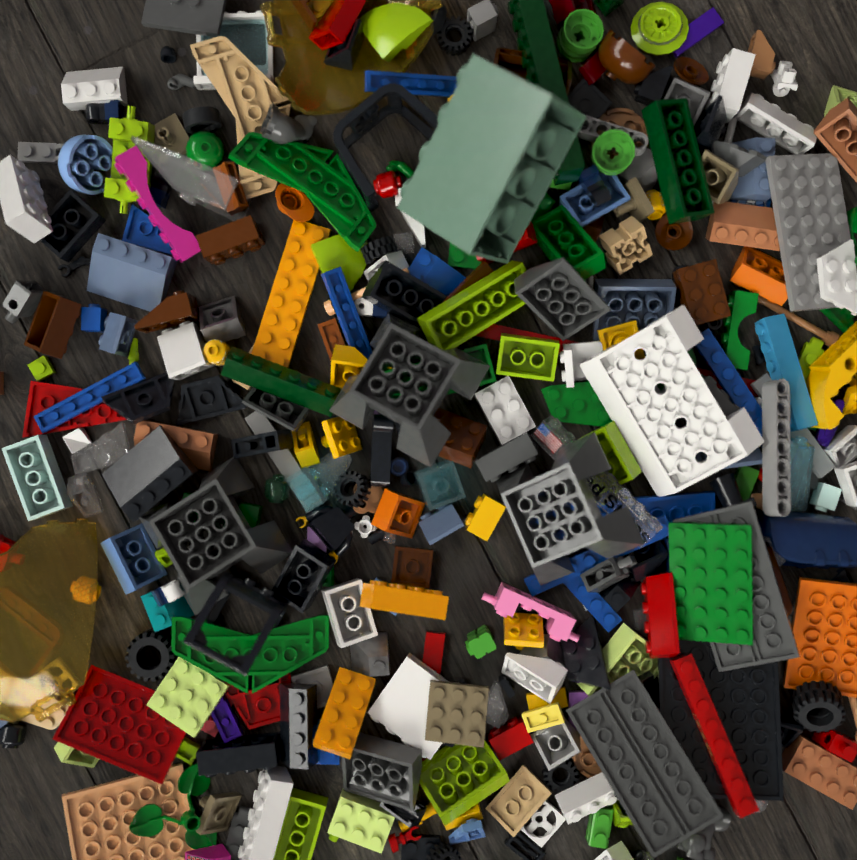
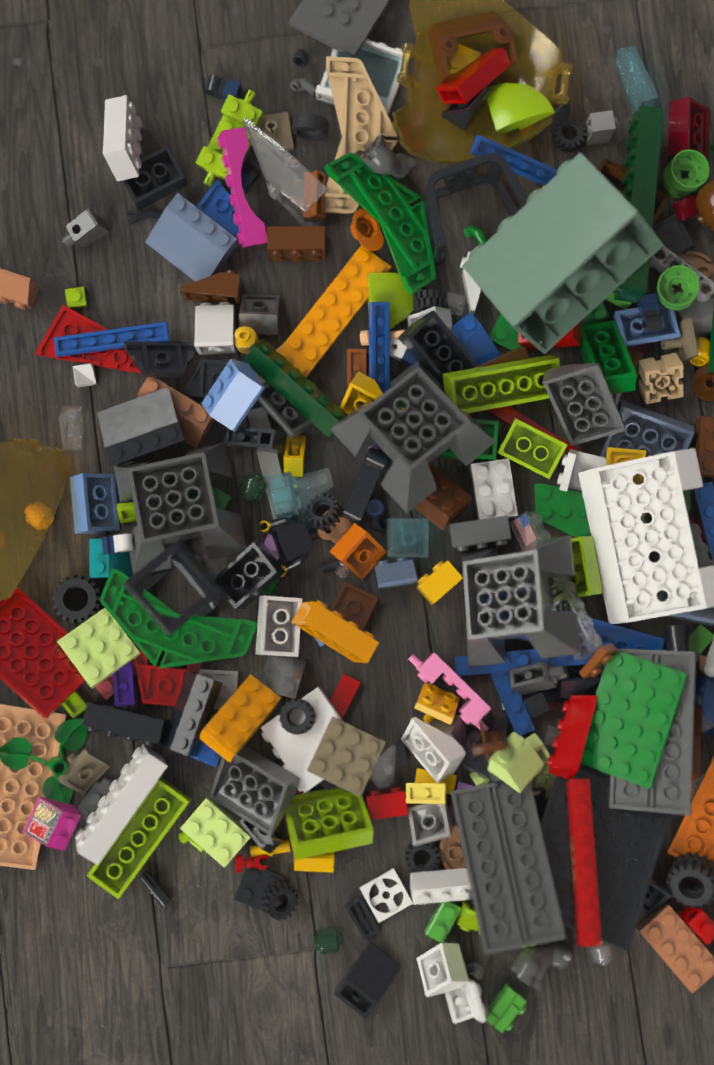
camera: 25 degrees right, 5 degrees down
light aqua brick [1,435,73,521] -> none
light grey hinge [17,142,64,164] -> none
reddish brown piece [24,291,82,359] -> none
light blue cylinder [58,135,113,195] -> none
white slope [61,67,128,111] -> none
clear wing [71,423,131,475] -> none
blue brick [81,304,107,333] -> none
sand blue slope [99,312,138,357] -> none
lime piece [128,338,139,365] -> none
green cylinder [185,131,225,171] -> none
yellow plate [321,417,362,459] -> none
white plate [354,515,377,538] -> none
red head [373,171,403,199] -> none
medium blue wing [448,818,486,845] -> none
bright green brick [465,624,497,659] -> none
tan plate [485,765,553,837] -> none
none -> slope [202,359,265,431]
none -> black tyre [279,699,316,735]
none -> reddish brown piece [473,720,509,762]
none -> yellowish green slope [488,732,544,793]
none -> dark orange plate [579,644,617,678]

